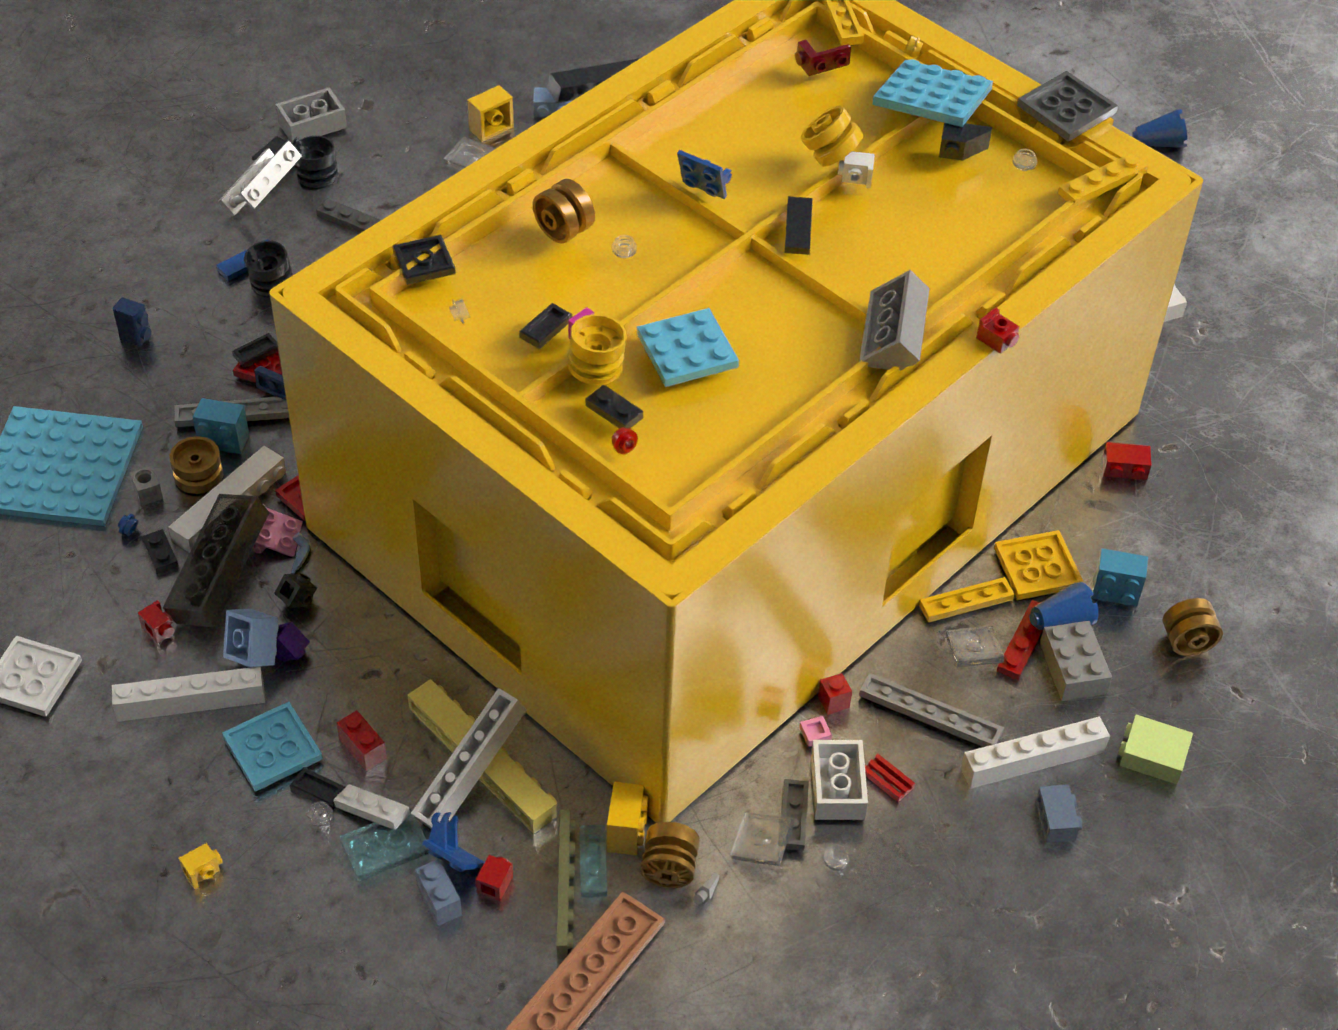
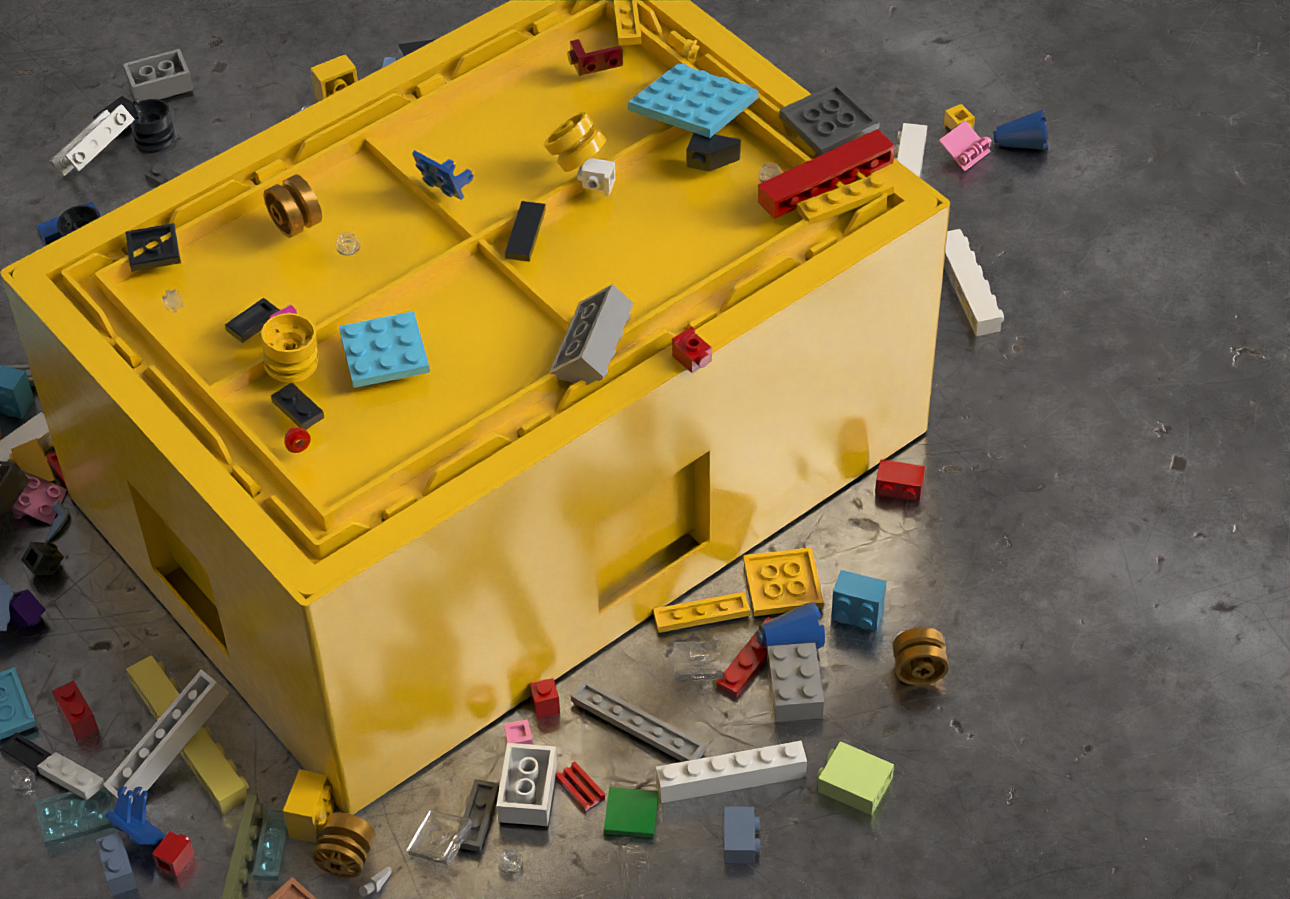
camera: 10 degrees right, 0 degrees up
none -> yellow slope [9,437,55,481]
none -> green tile [603,787,659,838]
none -> red brick [758,129,895,219]

